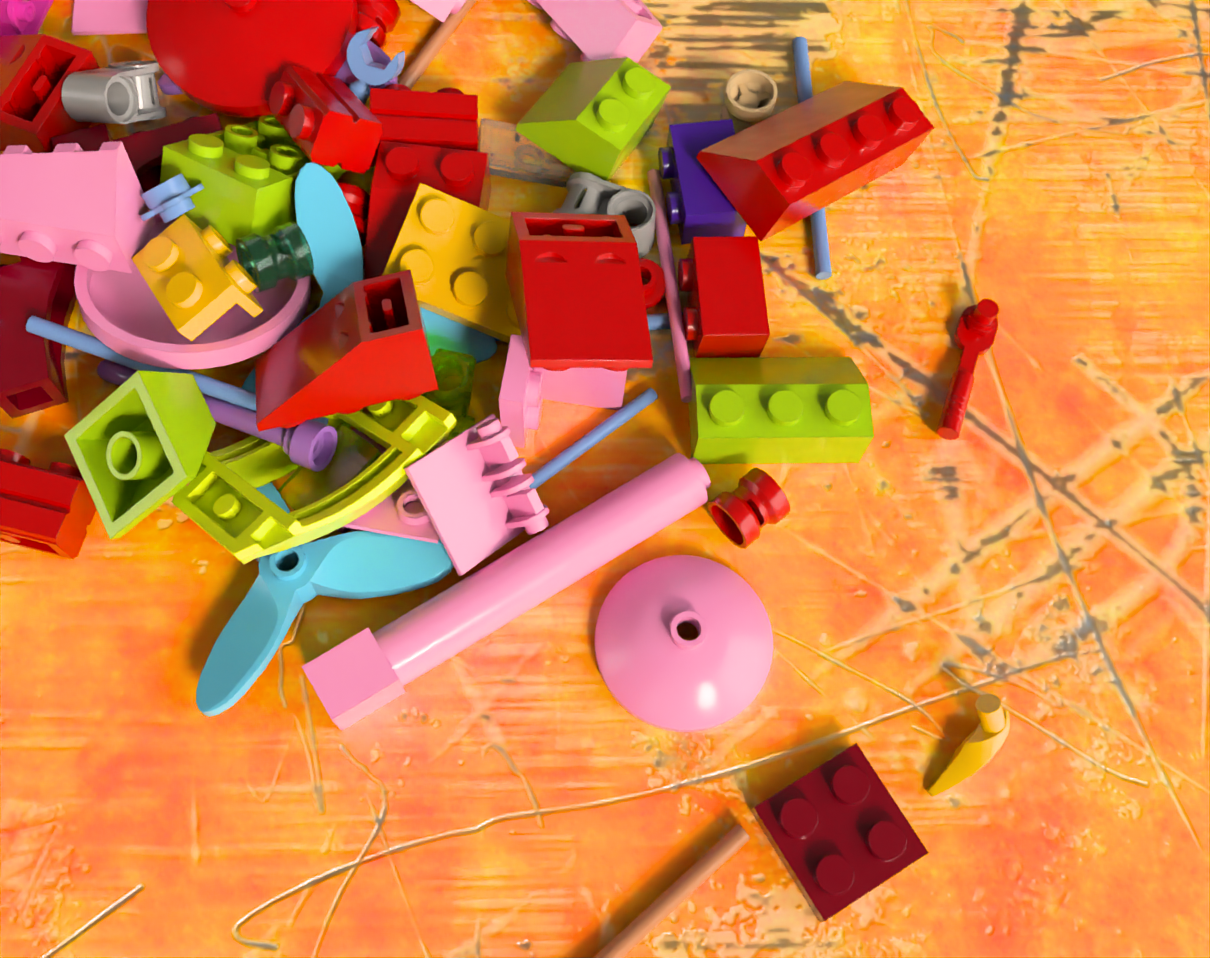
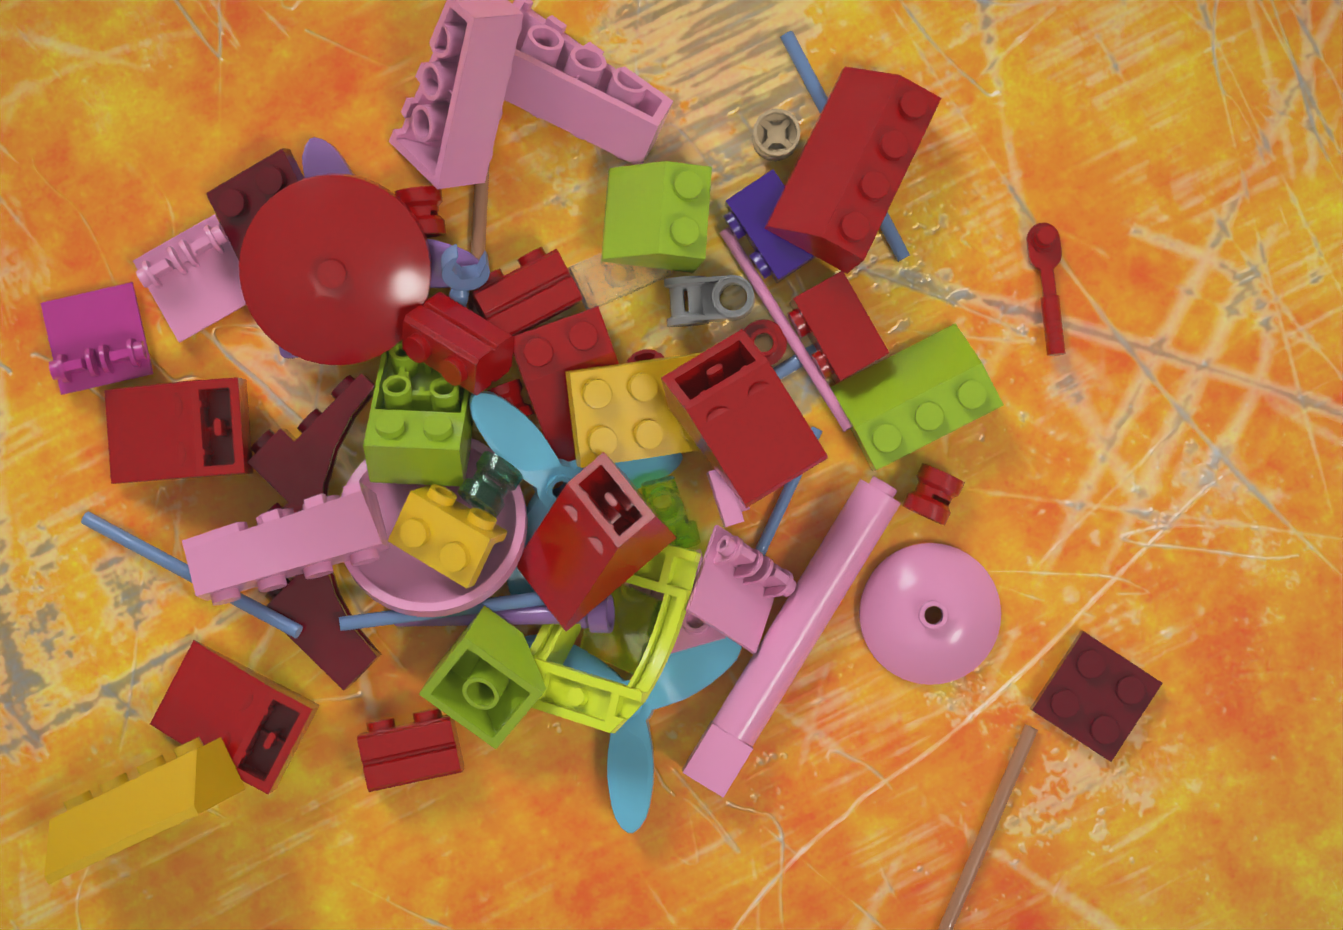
camera: 20 degrees left, 20 degrees up
light grey piece [62,60,167,124] -> none
medium blue plate [140,173,204,223] -> none
yellow bar [926,694,1010,796] -> none

